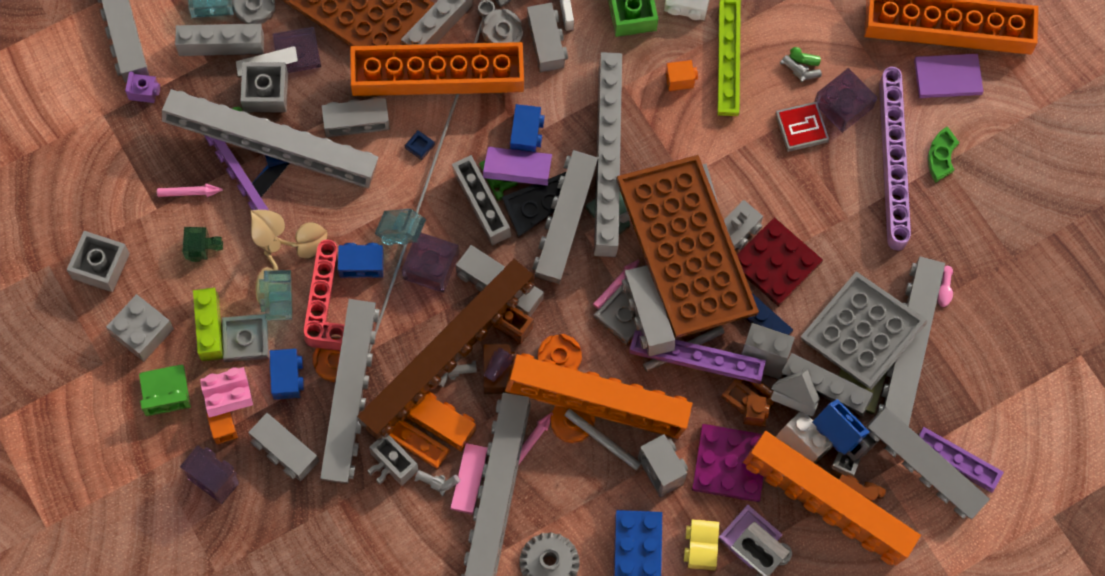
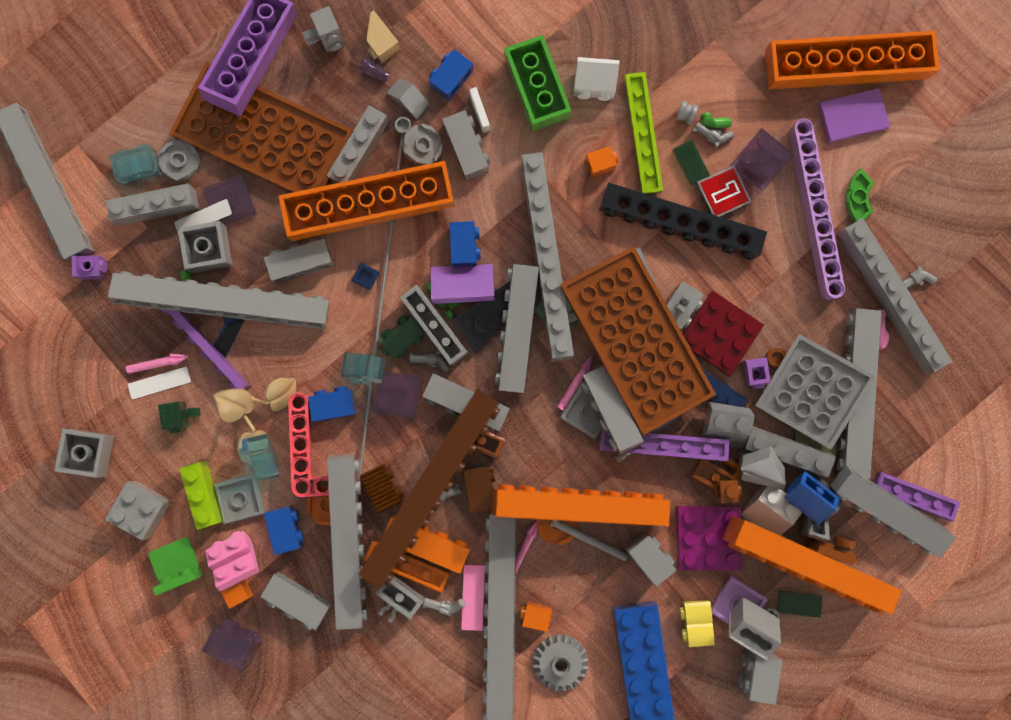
camera: 10 degrees left, 15 degrees up
cone [483,347,514,382] -> none
orange tile [538,334,582,369] -> none
none -> white sticker [128,367,191,399]
none -> reddish brown brick [360,464,404,514]
none -> clear green brick [377,314,426,359]
none -> light grey piece [410,350,450,373]
none -> orange brick [519,602,552,632]
none -> black brick [599,182,767,260]
none -> clear green tile [673,140,710,186]
none -> light grey wheel [676,100,699,125]
none -> medium lavender brick [741,358,771,390]
none -> dark orange tile [765,348,786,369]
none -> clear green tile [777,590,823,618]
none -> light grey brick [837,218,953,374]
none -> light grey piece [903,266,937,288]

